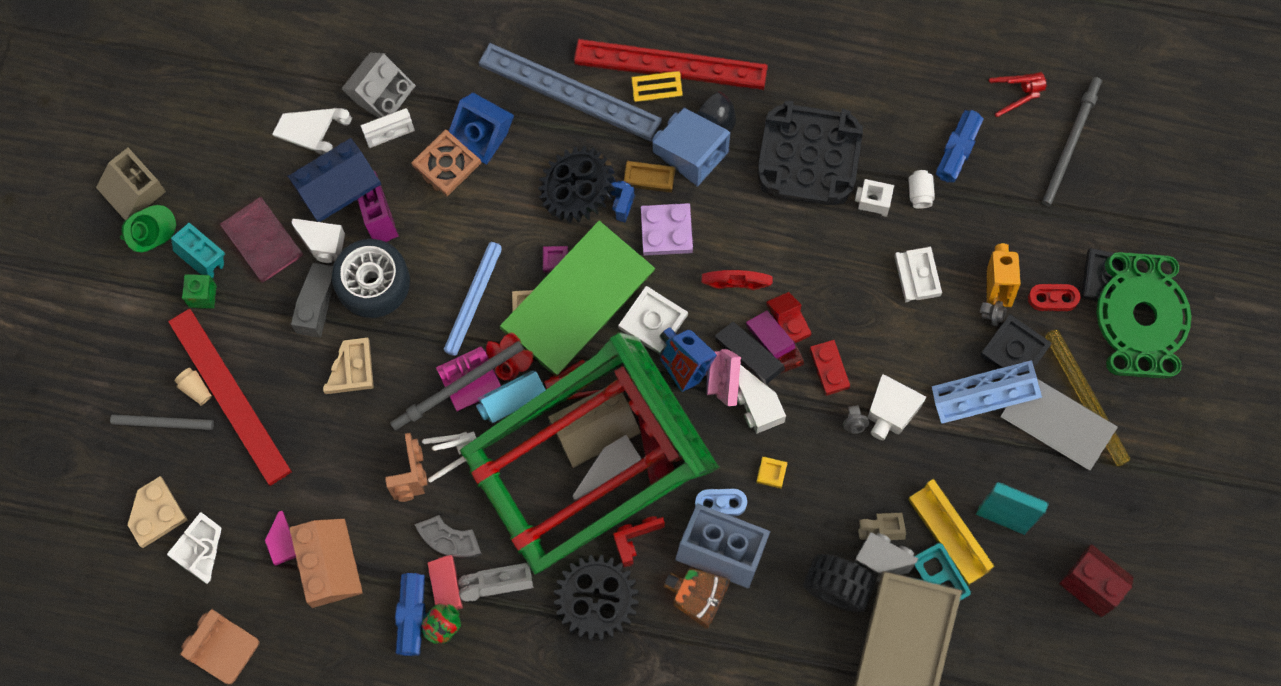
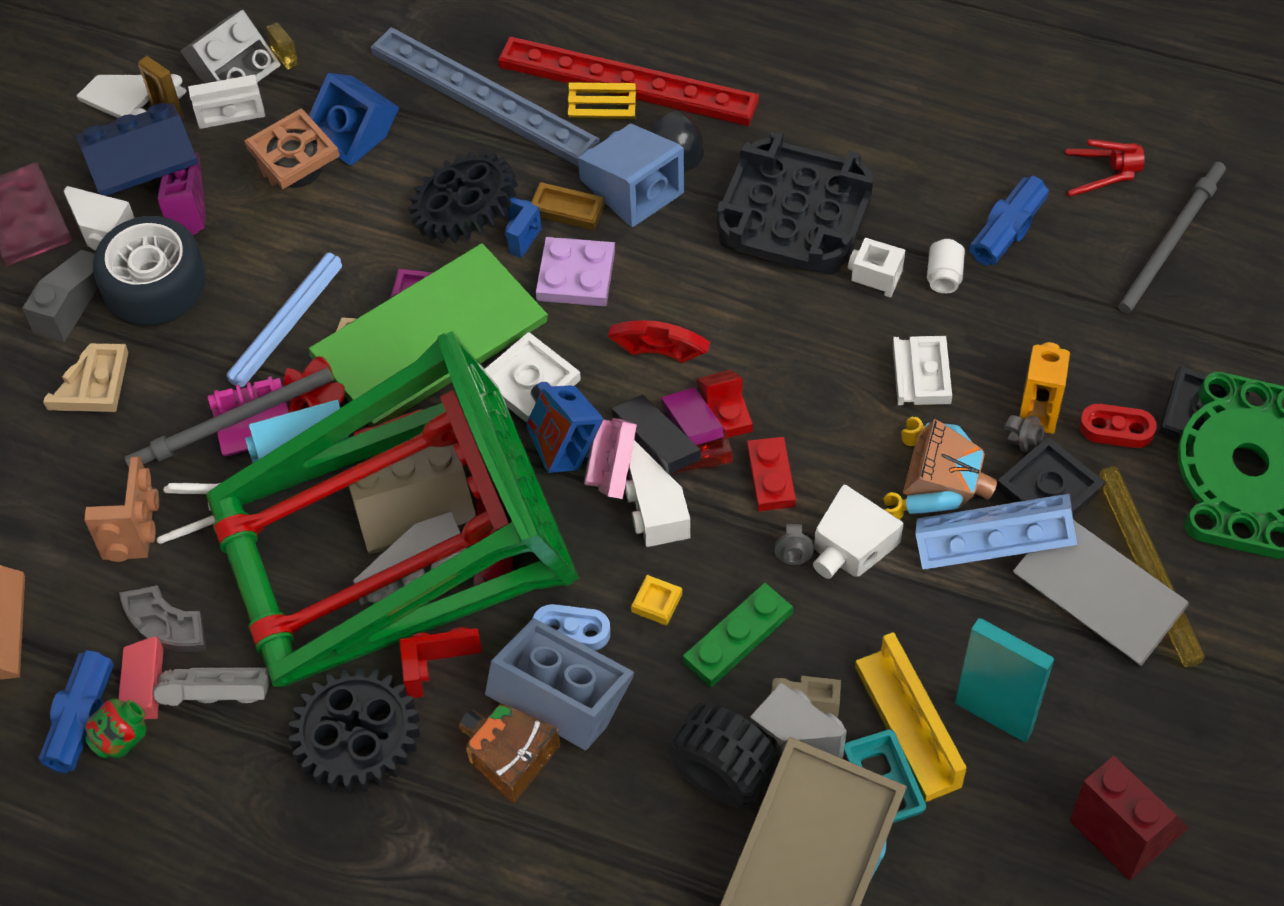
camera: 10 degrees right, 15 degrees down
none -> pearl gold tile [138,56,184,118]
none -> clear yellow tile [267,22,298,70]
none -> green plate [683,583,793,688]
none -> torso [883,417,997,520]

